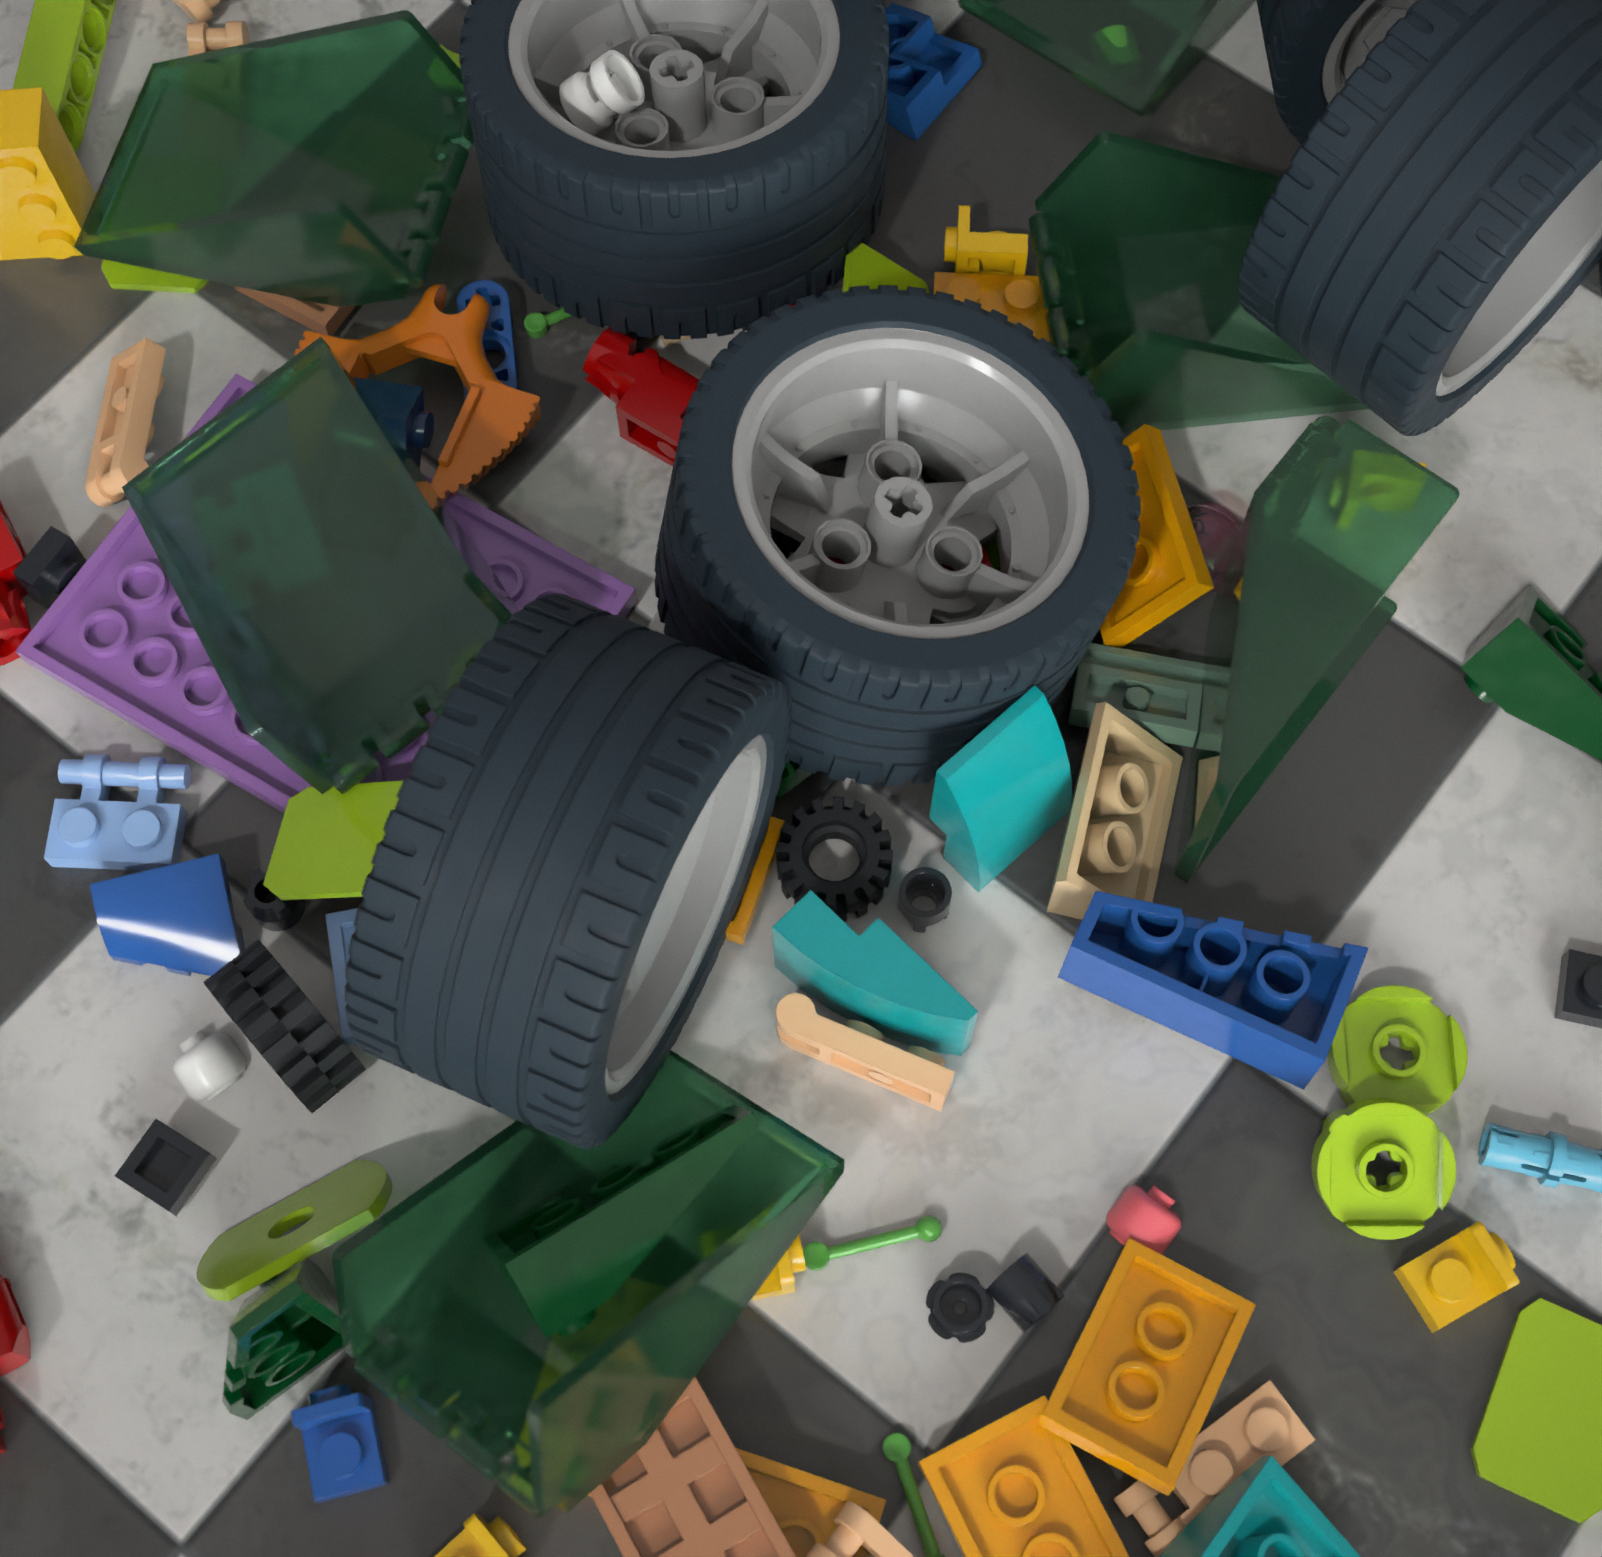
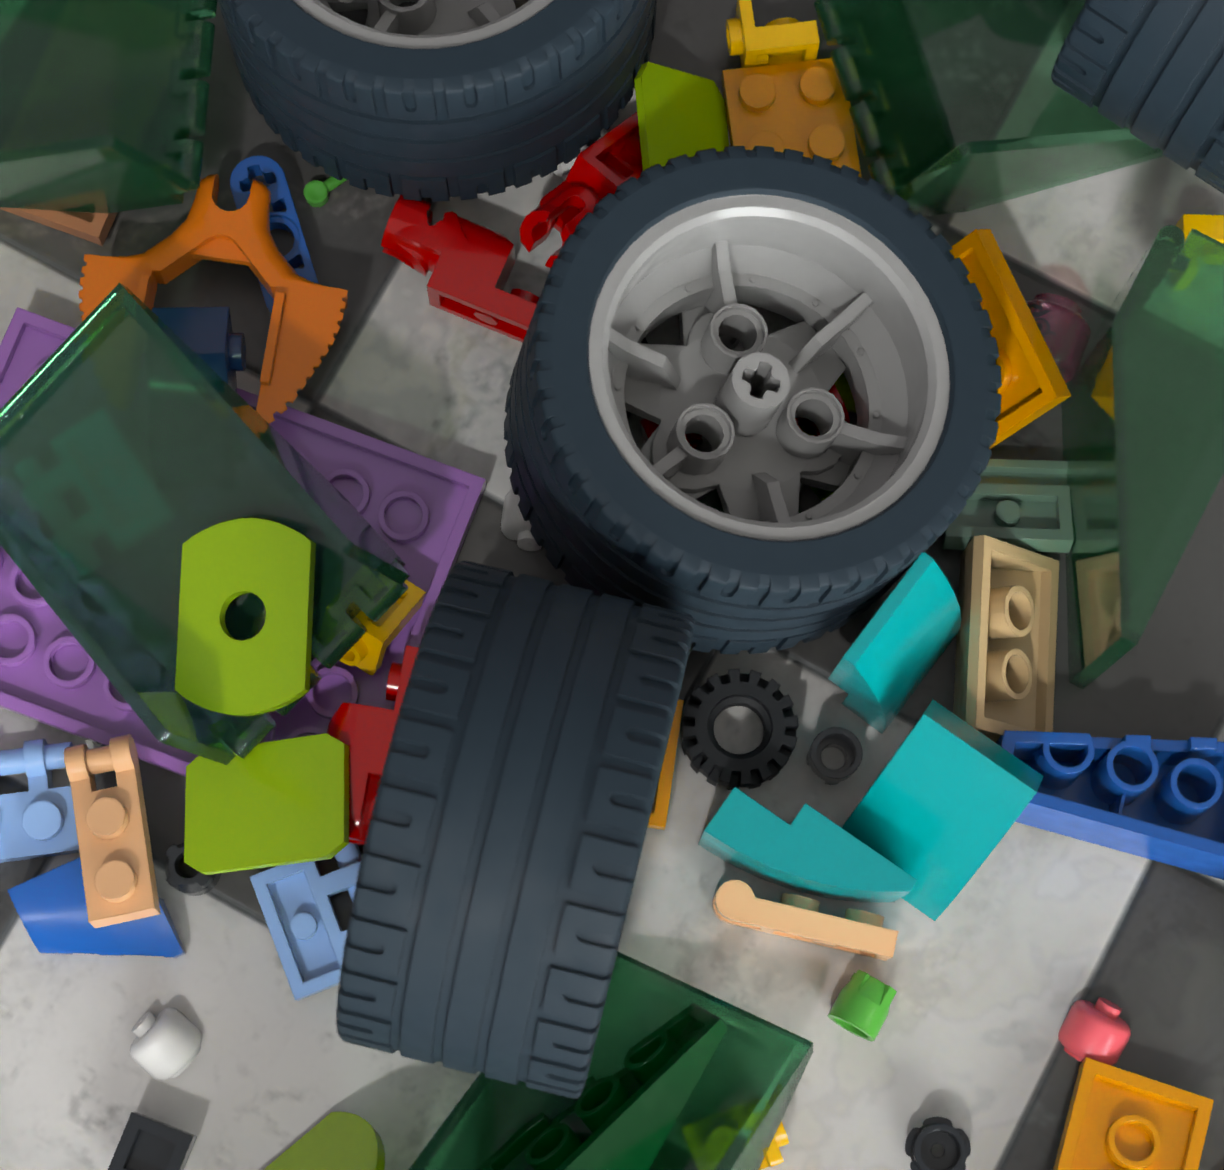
camera: 15 degrees left, 10 degrees up
black tyre [203,939,366,1113] -> none
bright green hinge [803,1215,943,1271] -> none
black hose [986,1253,1065,1333] -> none
none -> light nougat plate [64,734,161,928]
none -> lime piece [175,518,316,716]
none -> bright green hose [828,970,897,1042]
none -> teal slope [841,700,1043,921]

